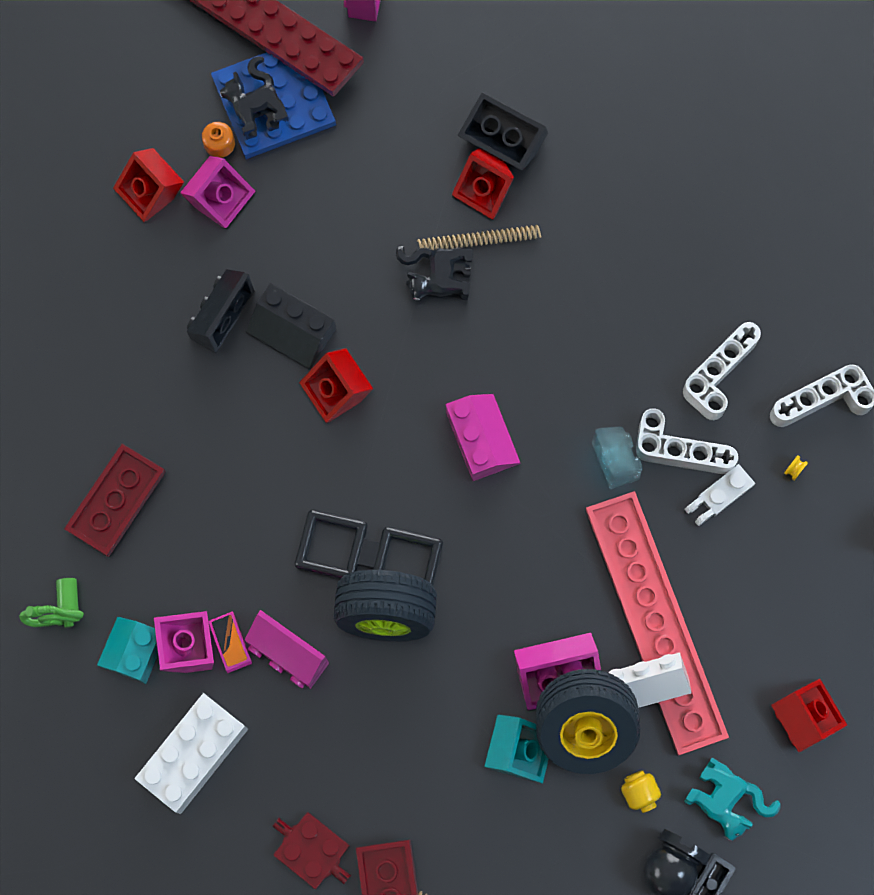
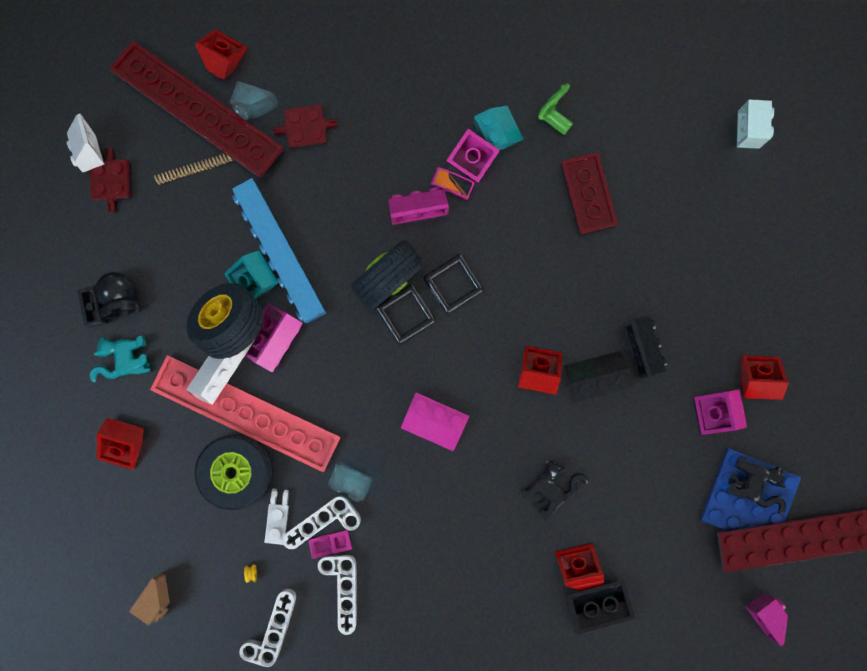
camera: 130 degrees right, 10 degrees up
white brick [134,693,248,814] -> none
orange head [202,122,235,158] -> none
tan piece [417,225,541,250] -> none
yellow head [621,770,661,813] -> none
none -> black wheel [194,435,272,510]
none -> dark azure brick [232,178,326,324]
none -> dark pink slope [308,530,352,559]

